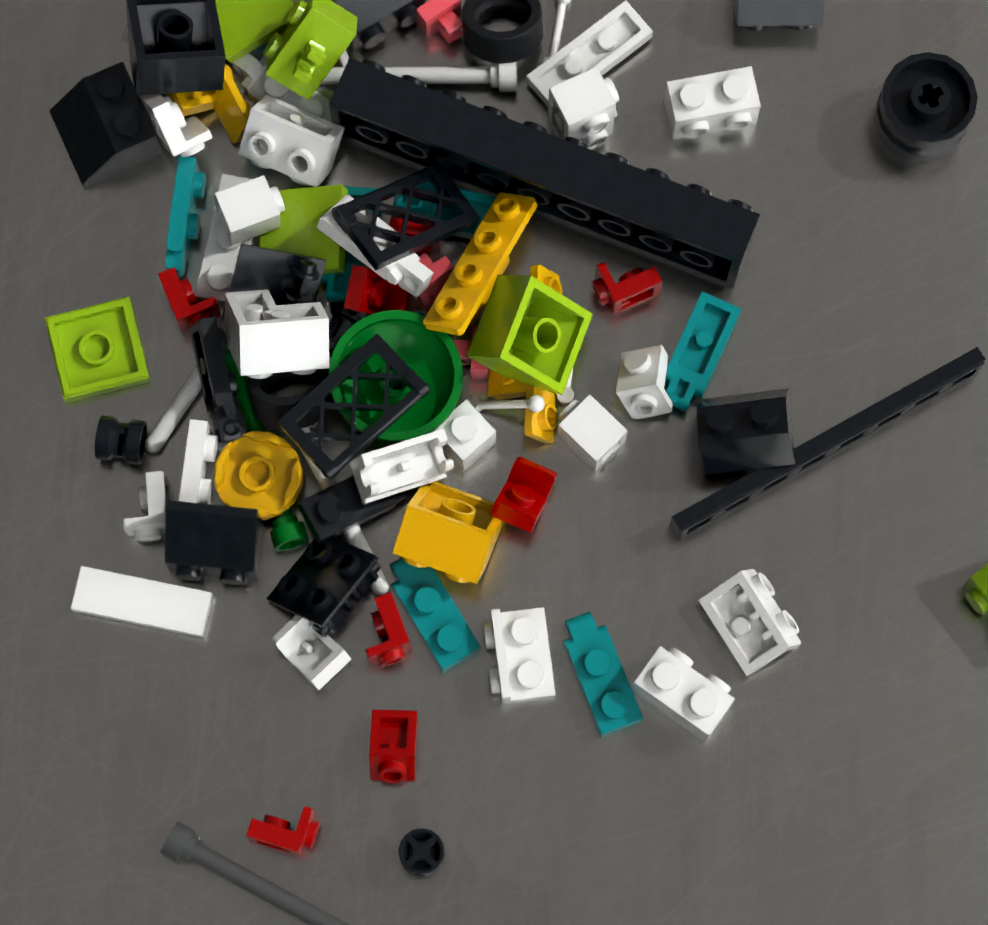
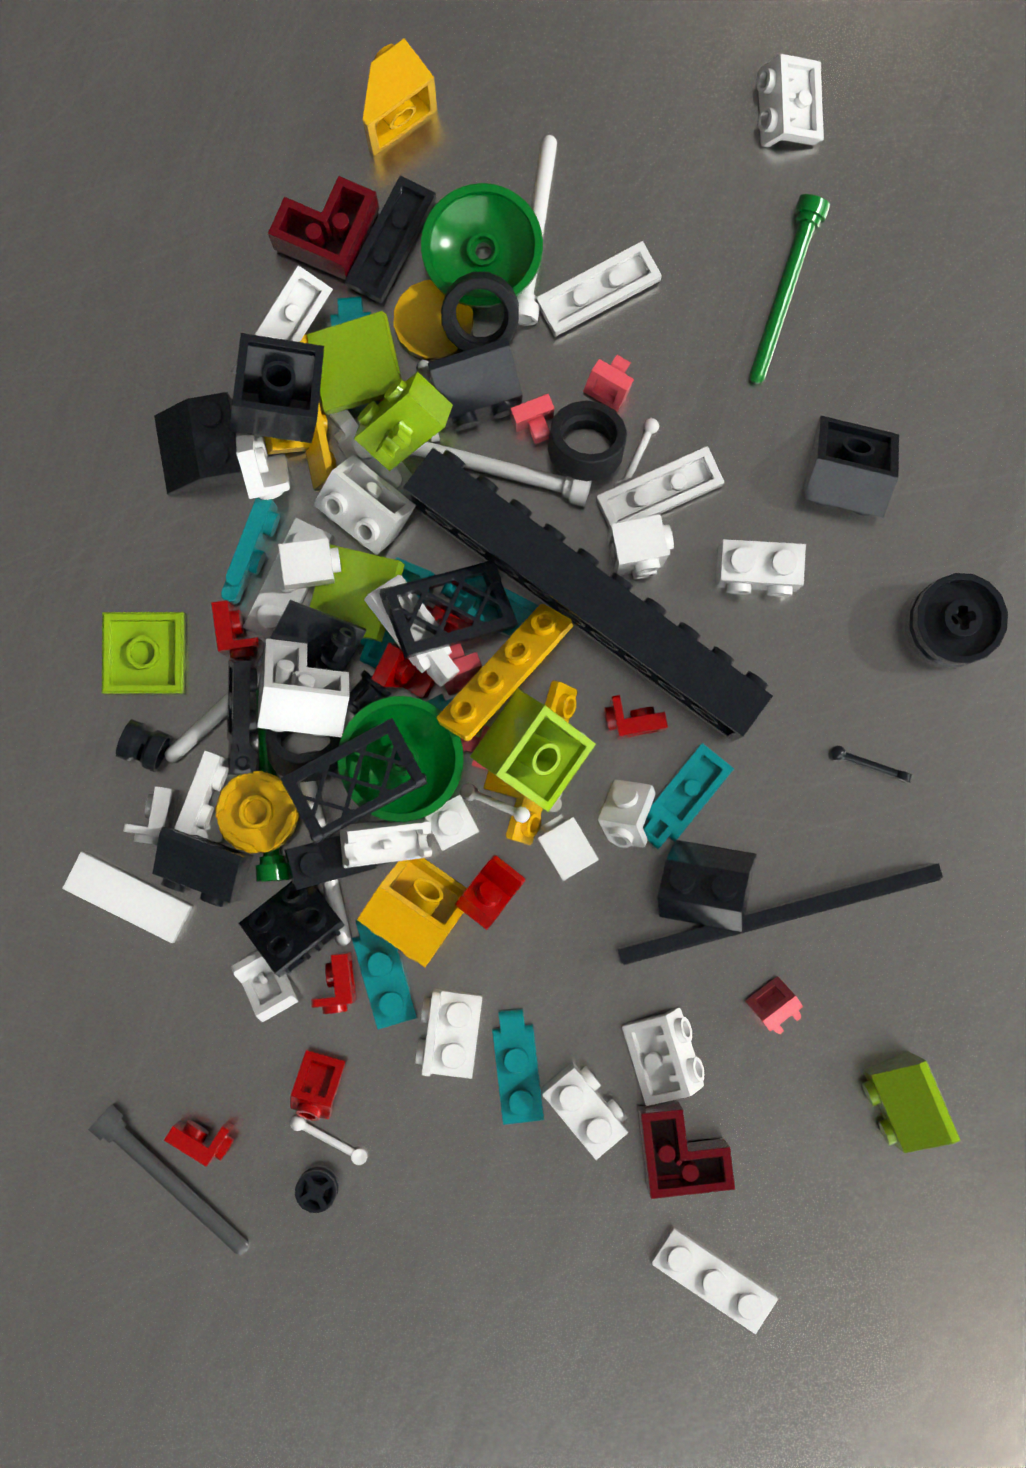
camera: 15 degrees right, 10 degrees up
none -> white hinge [289,1115,368,1165]
none -> dark red brick [638,1102,735,1199]
none -> white plate [650,1226,778,1334]
none -> coral tile [745,976,803,1034]
none -> black hinge [830,745,913,783]

